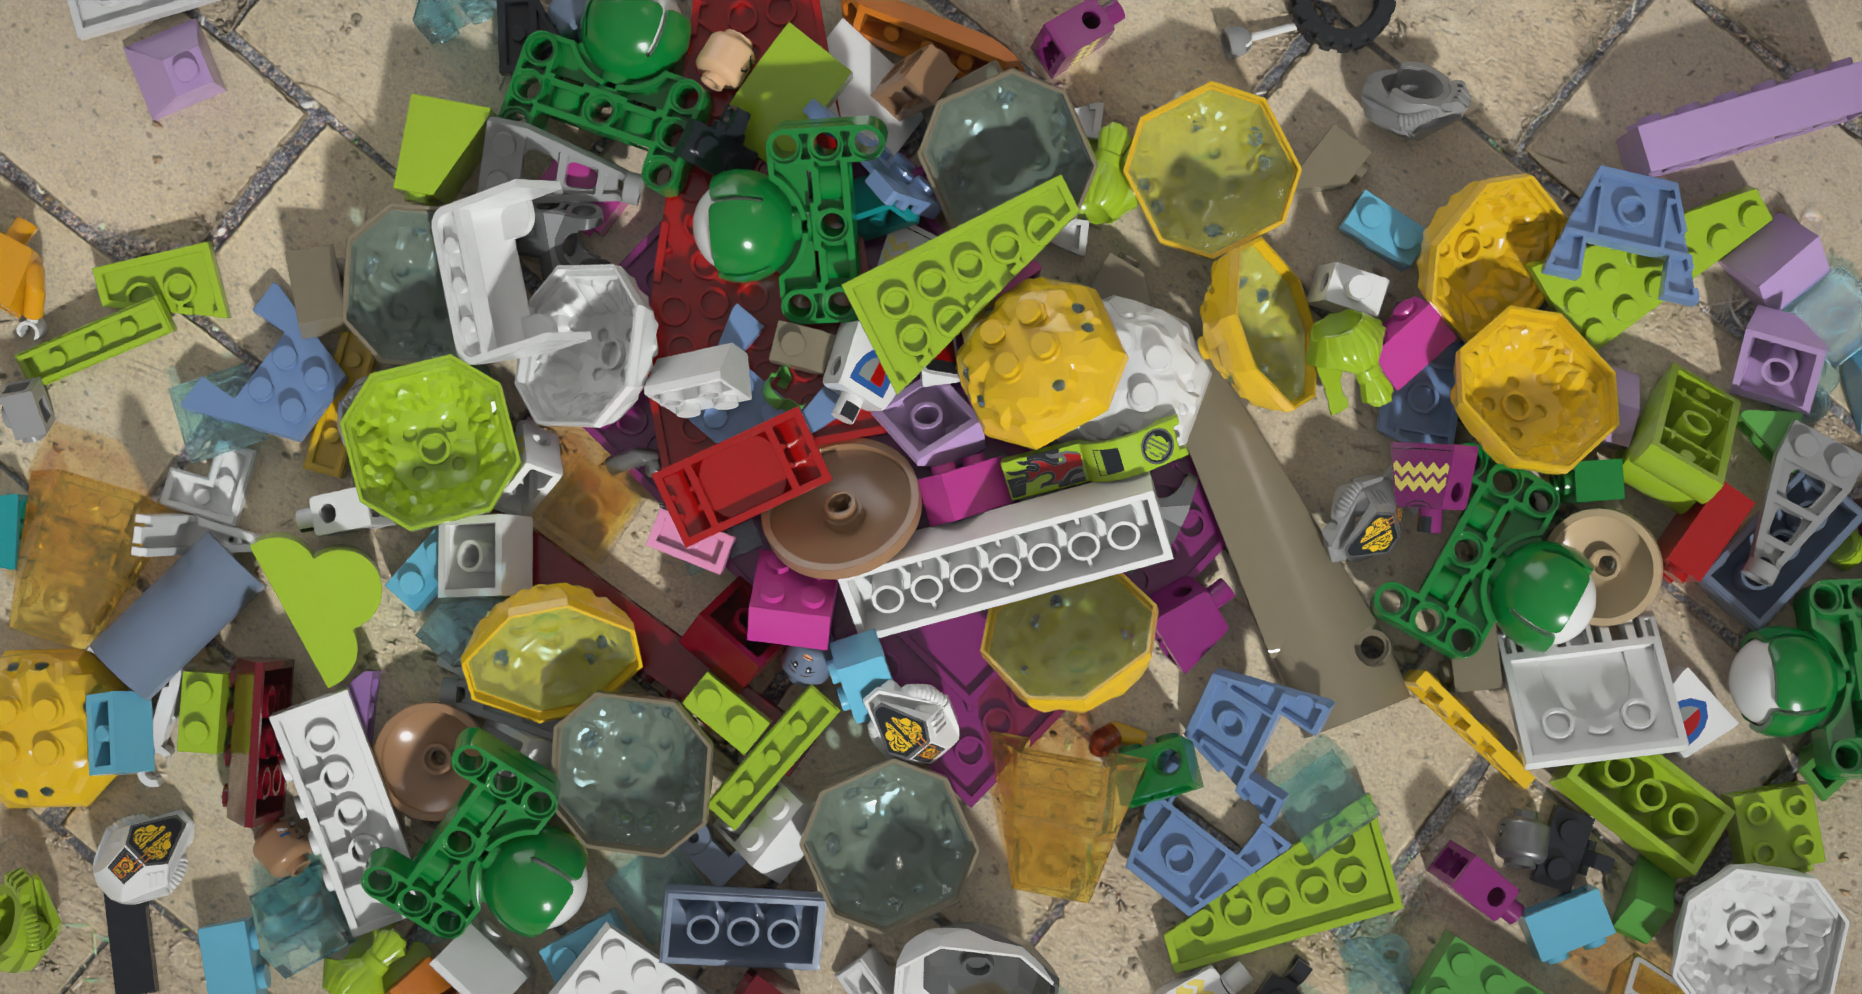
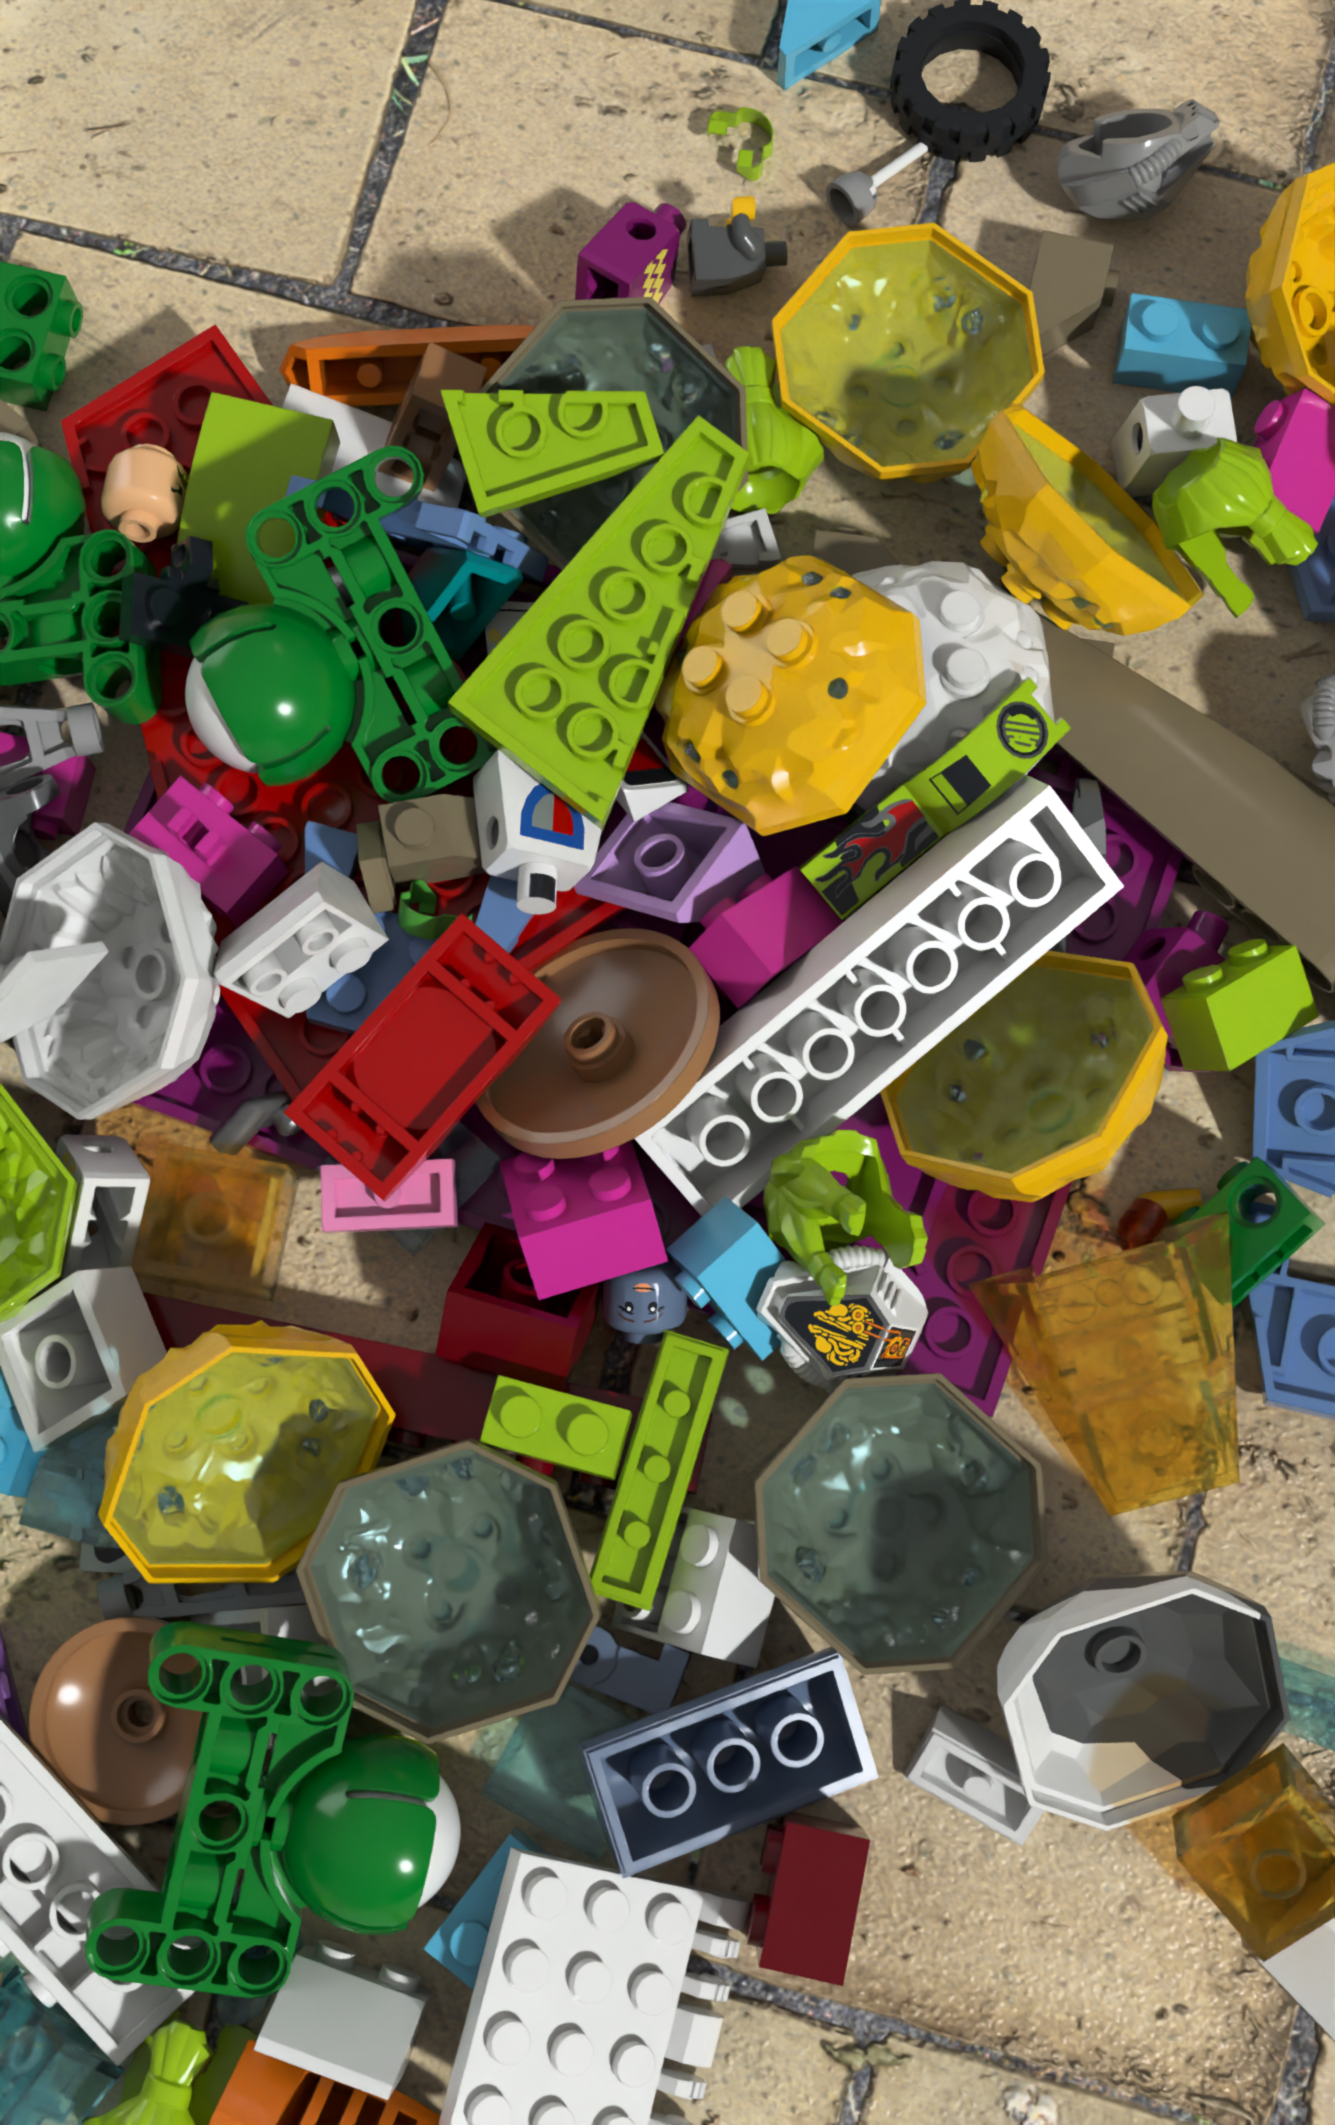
camera: 20 degrees left, 10 degrees down
none -> dark pink brick [129,776,289,929]
none -> dark tan tile [356,820,397,914]
none -> lime wing [440,390,664,518]
none -> dark grey piece [686,196,787,297]
none -> lime piece [763,1130,928,1306]
none -> lime brick [1160,939,1319,1071]

